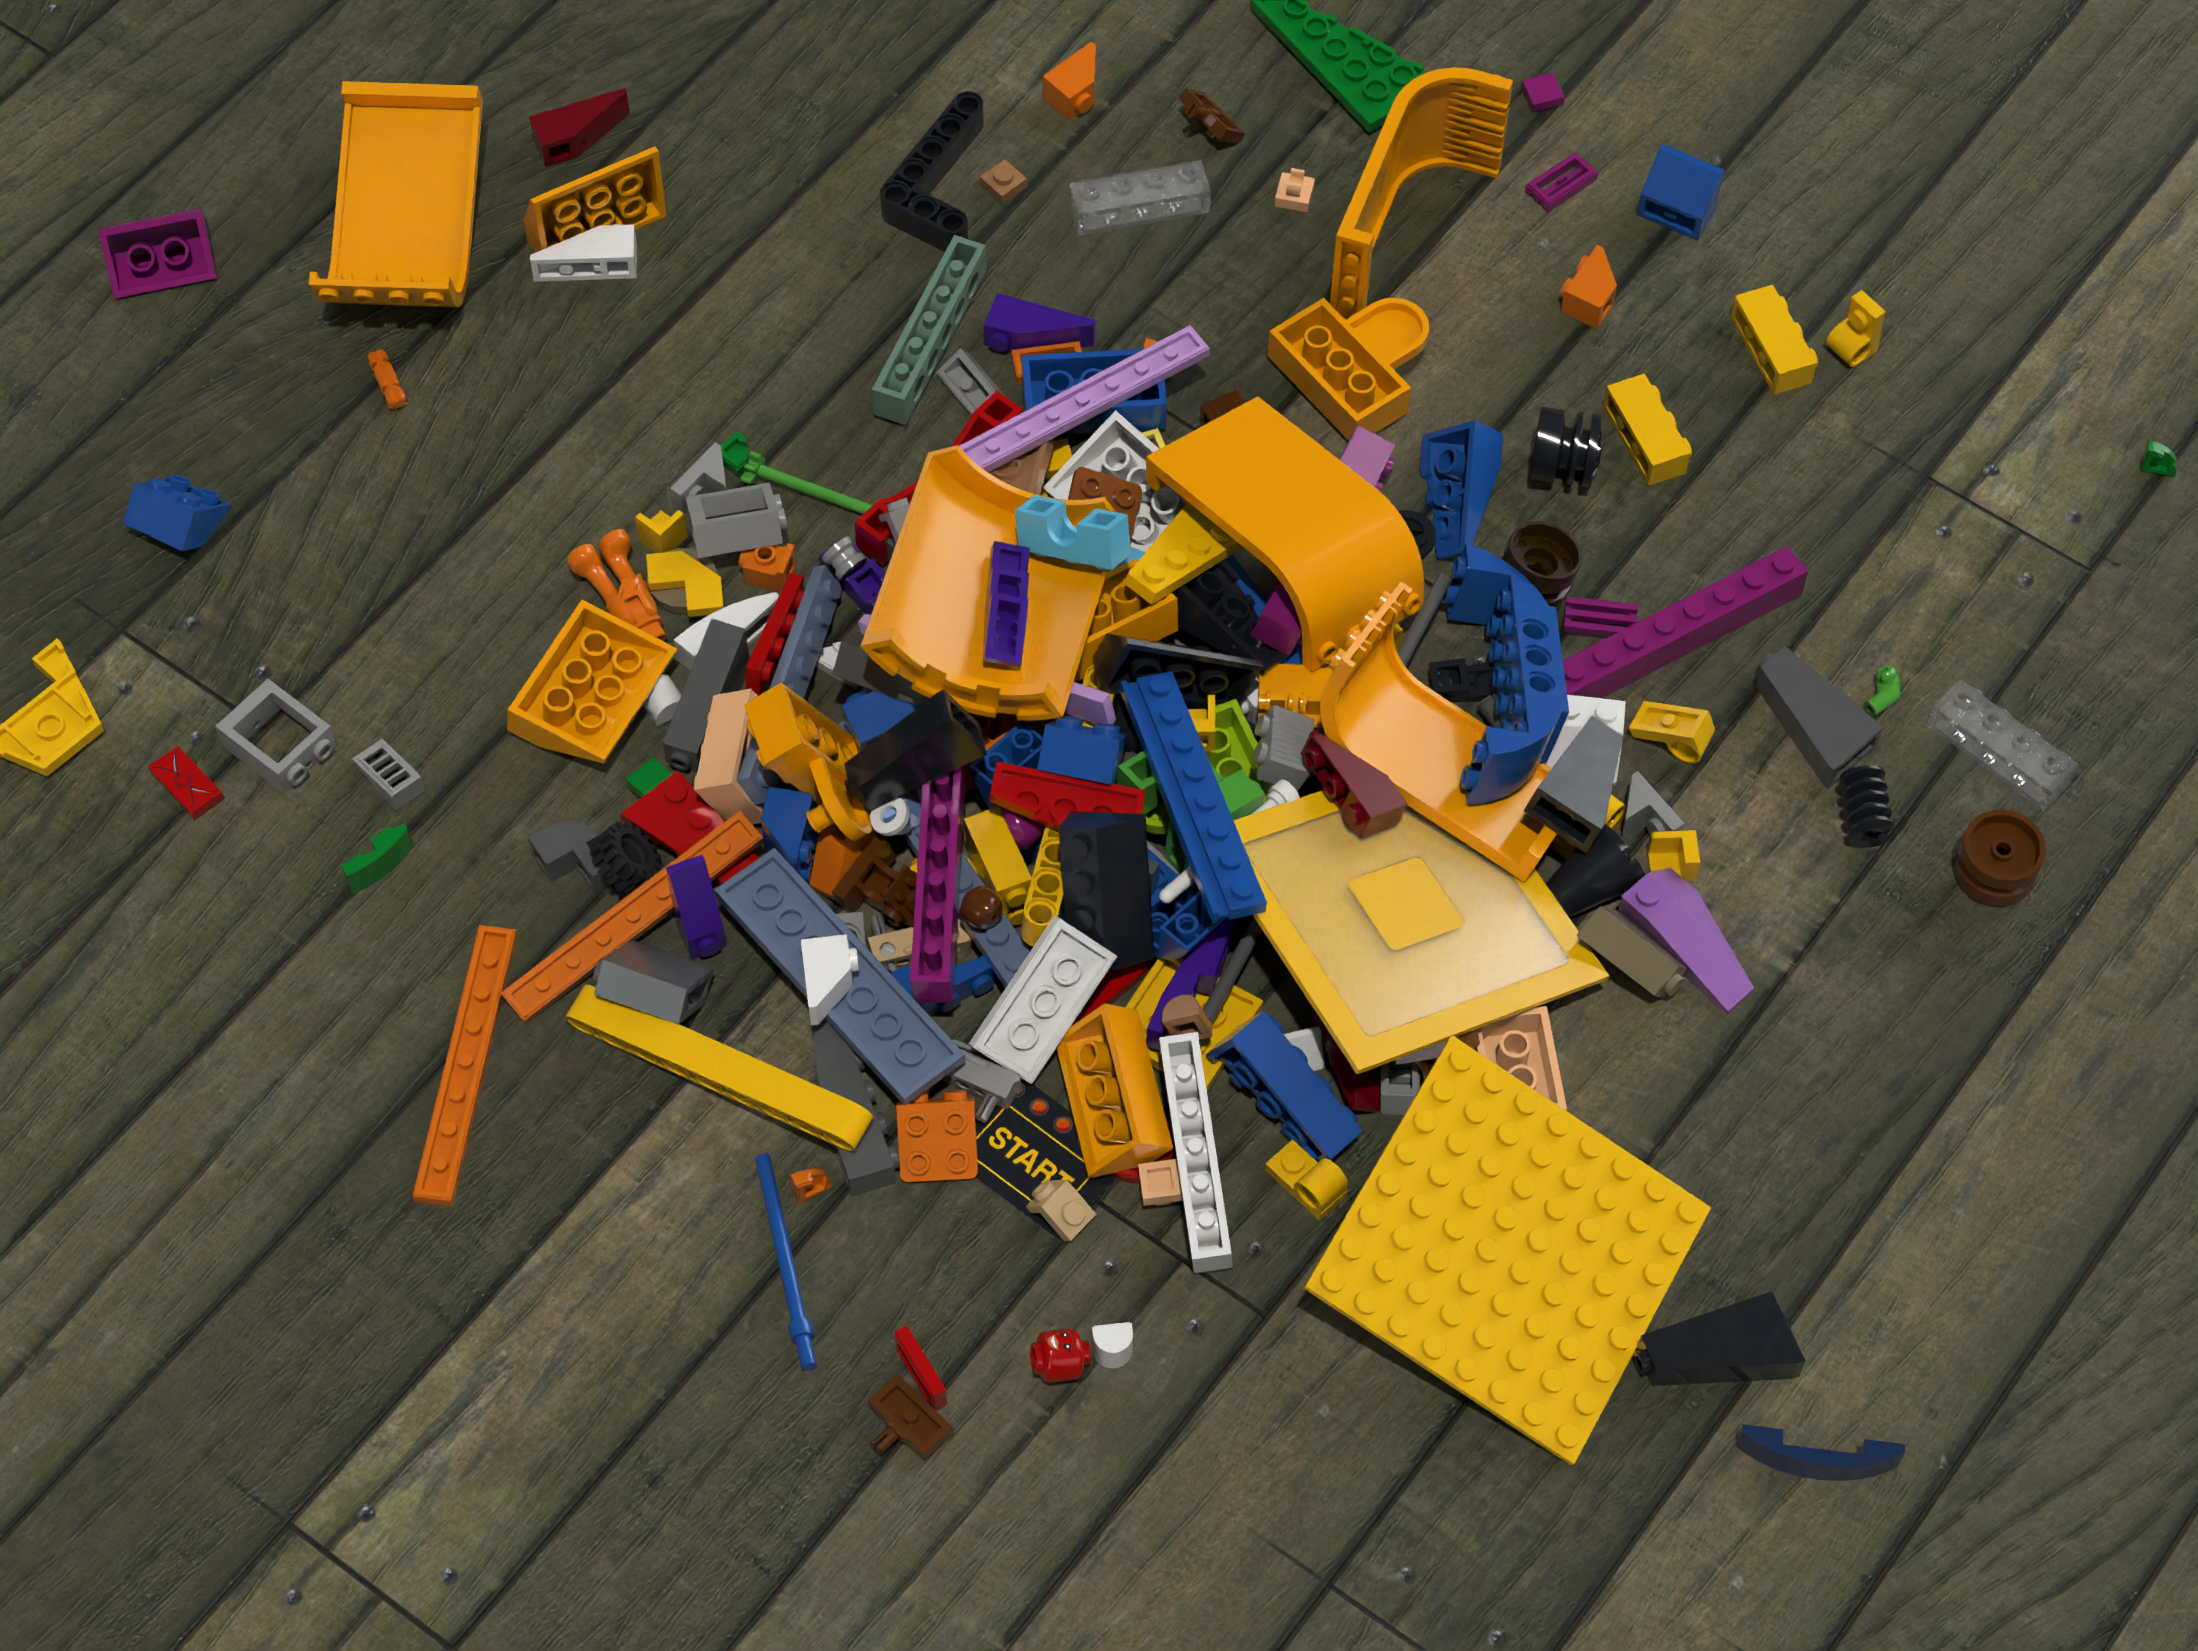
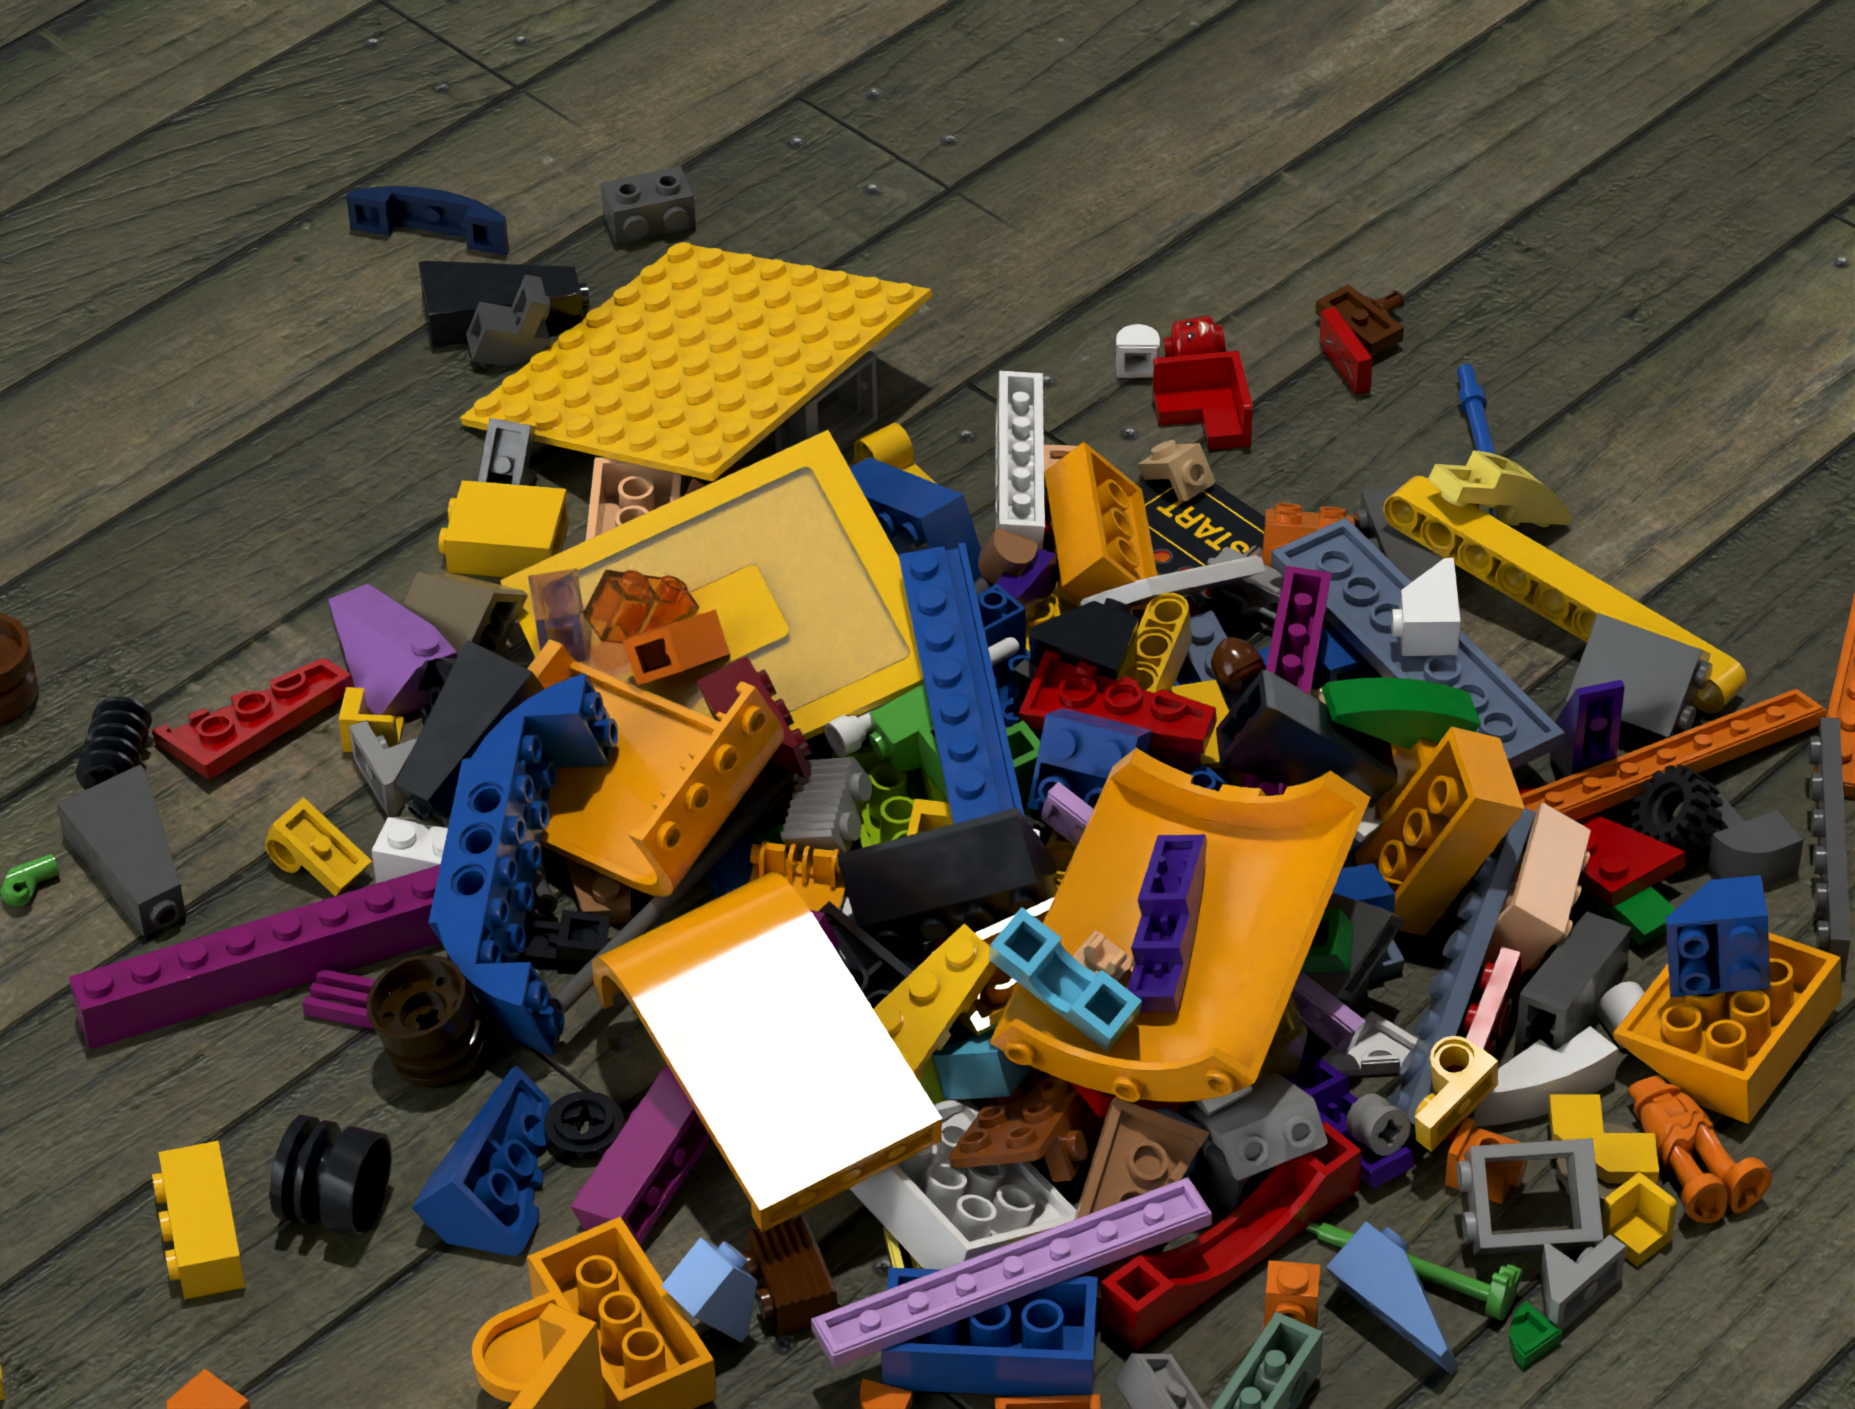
camera: 170 degrees left, 15 degrees down
none -> red wing [151,657,355,780]
none -> yellow brick [438,480,569,578]
none -> dark grey brick [466,275,550,366]
none -> flat silver slope [478,418,537,486]
none -> slope [528,568,594,662]
none -> clear orange slope [583,569,700,644]
none -> dark grey brick [601,166,696,245]
none -> orange slope [623,609,730,686]
none -> light blue slope [661,1237,757,1343]
none -> light nougat tile [1072,930,1135,982]
none -> red panel [1152,350,1253,450]
none -> orange brick [1263,1260,1321,1330]
none -> green slope [1321,677,1481,750]
none -> medium blue slope [1326,1221,1459,1375]
none -> yellow plate [1414,1036,1499,1152]
none -> light yellow slope [1428,450,1573,527]
none -> blue slope [1666,875,1770,997]
none -> dark grey plate [1808,717,1851,970]

